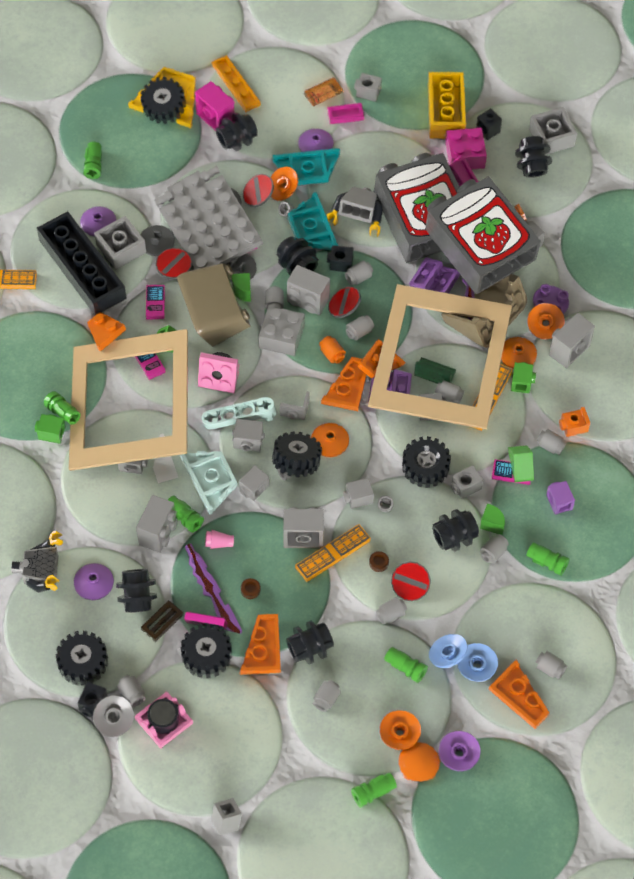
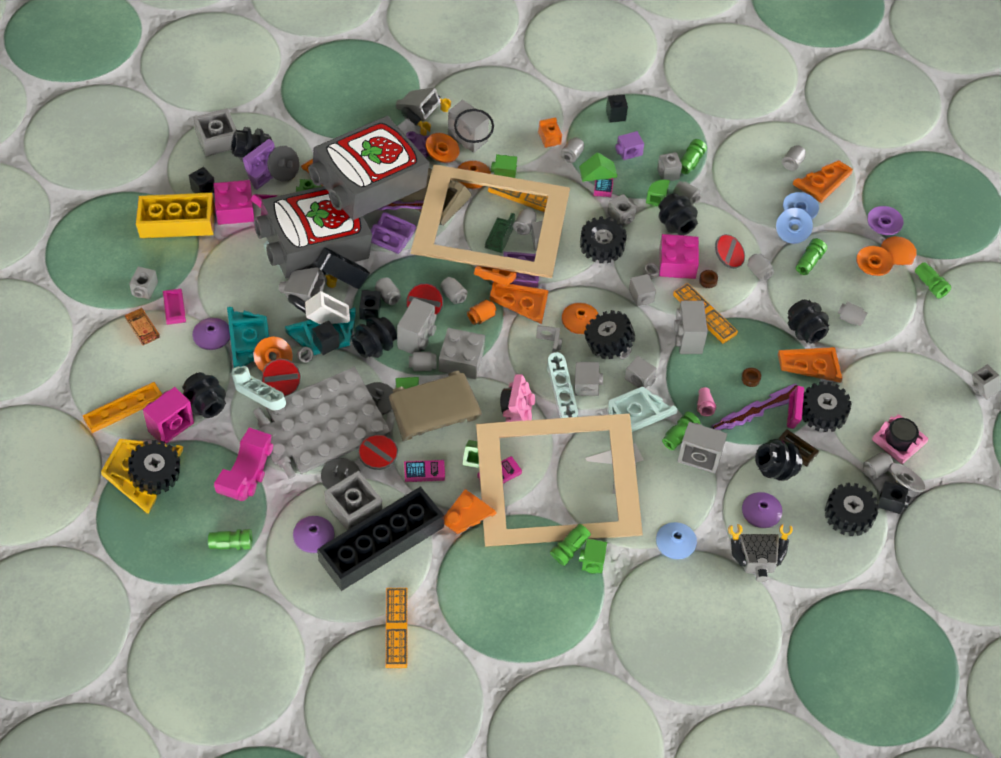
camera: 95 degrees left, 5 degrees down
none -> dark pink brick [214,428,273,501]
none -> light aqua beam [231,366,286,410]
none -> medium lavender slope [243,139,275,190]
none -> dark grey piece [267,146,300,182]
none -> white slope [305,291,350,324]
none -> black brick [312,321,340,355]
none -> black beam [314,247,370,289]
none -> light grey torso [396,88,451,136]
none -> black piece [454,109,494,143]
none -> black brick [606,94,628,123]
none -> light blue dish [656,522,697,559]
none -> light grey brick [657,152,682,181]
none -> dark pink brick [659,234,699,279]

